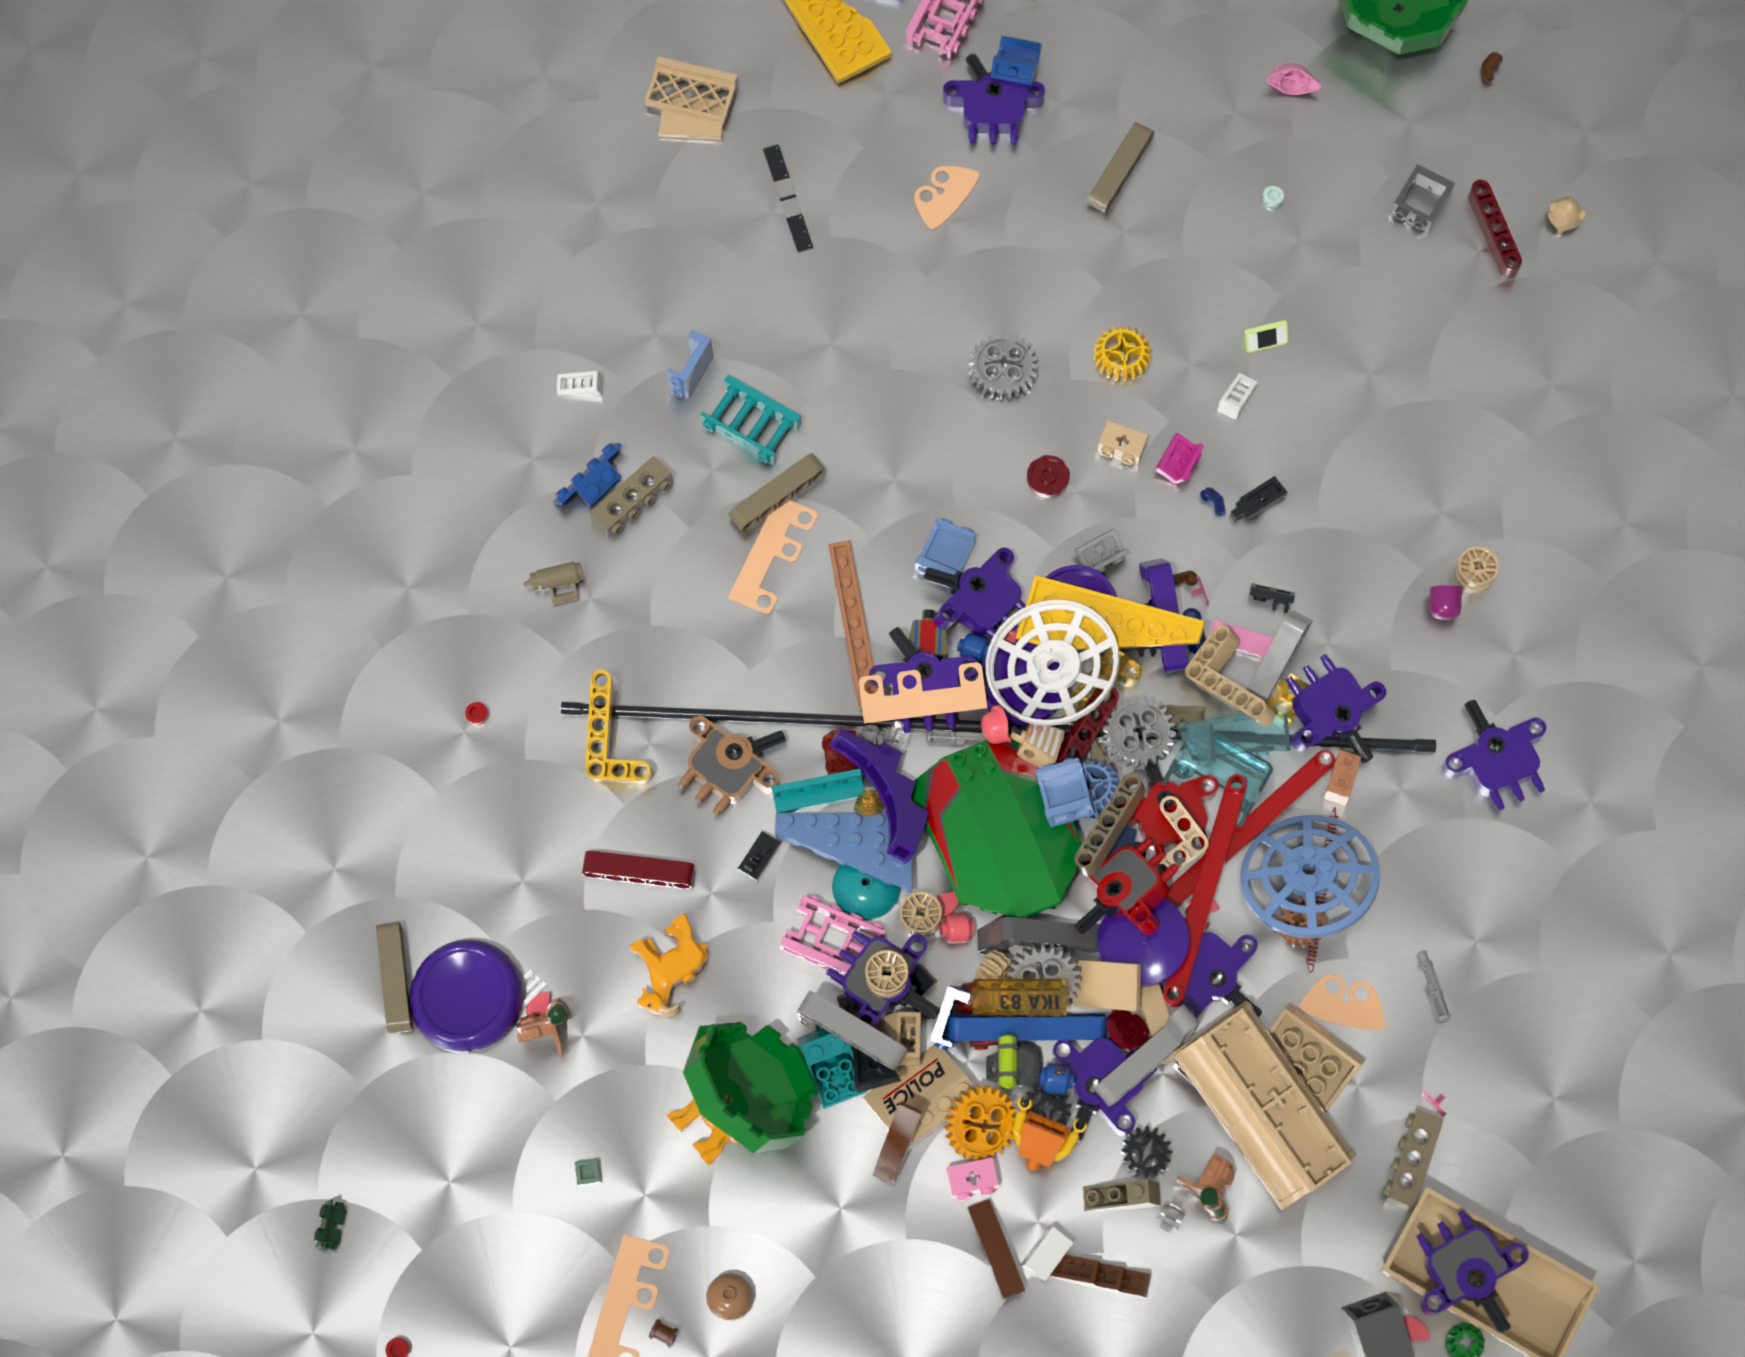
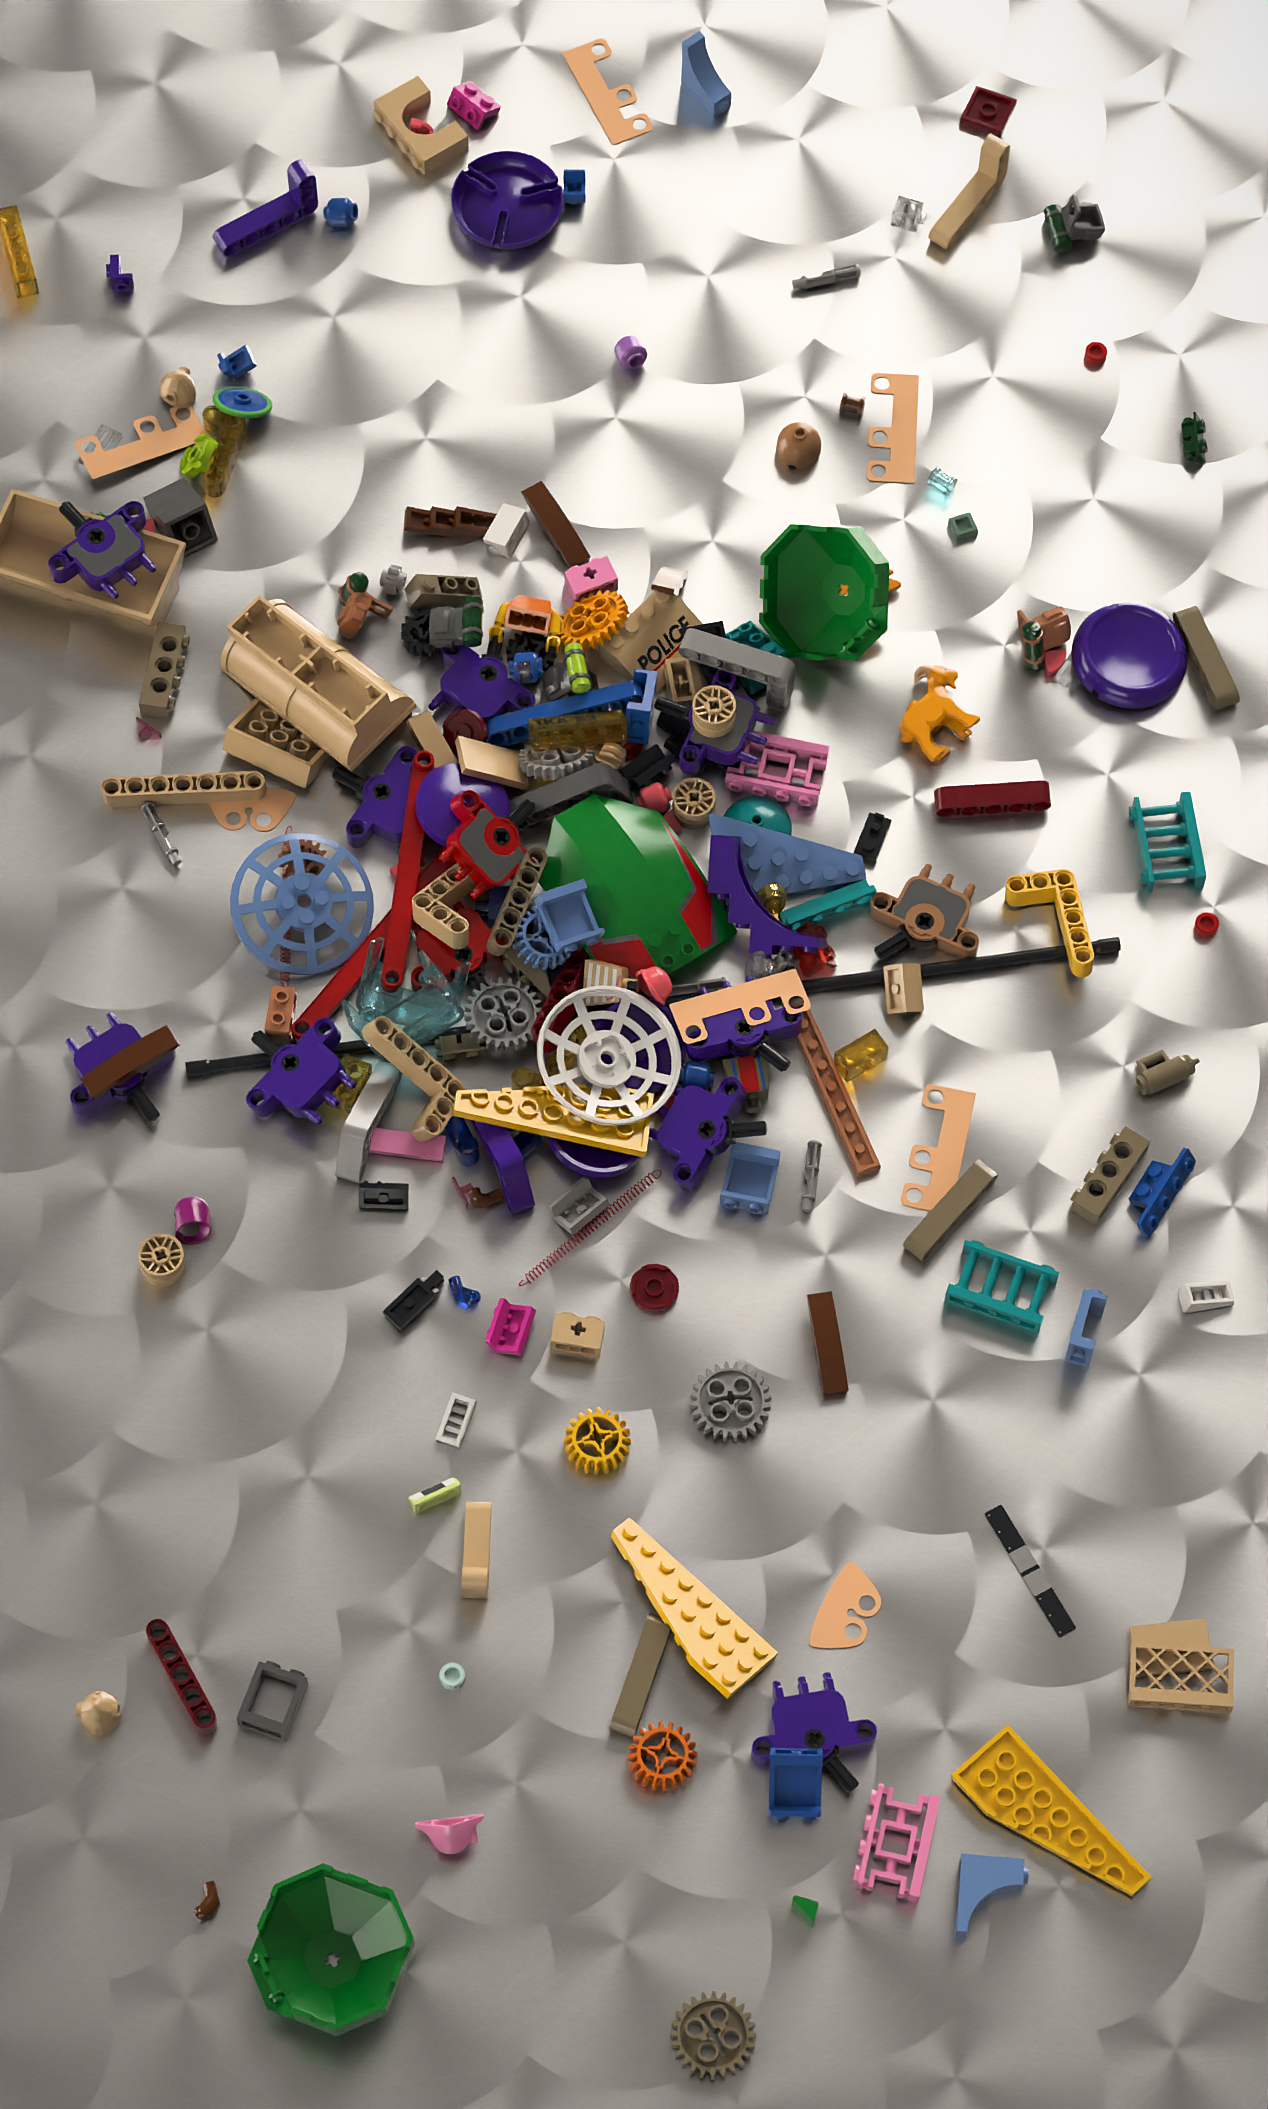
camera: 165 degrees right, 5 degrees down
light grey beam [1094,1004,1200,1107] -> none
none -> reddish brown slope [80,1025,180,1099]
none -> tan beam [101,771,266,807]
none -> dark grey piece [429,596,484,648]
none -> tan beam [461,1502,492,1598]
none -> red piece [519,1170,662,1286]
none -> yellow wing [611,1518,778,1699]
none -> black bracket [619,744,677,789]
none -> orange gear [628,1721,698,1792]
none -> light grey piece [801,1140,822,1213]
none -> reddish brown slope [807,1291,849,1394]
none -> clear yellow brick [834,1029,889,1082]
none -> tan panel [883,963,924,1014]
none -> clear light blue bush [927,466,957,496]
none -> teal fence [1129,791,1207,893]

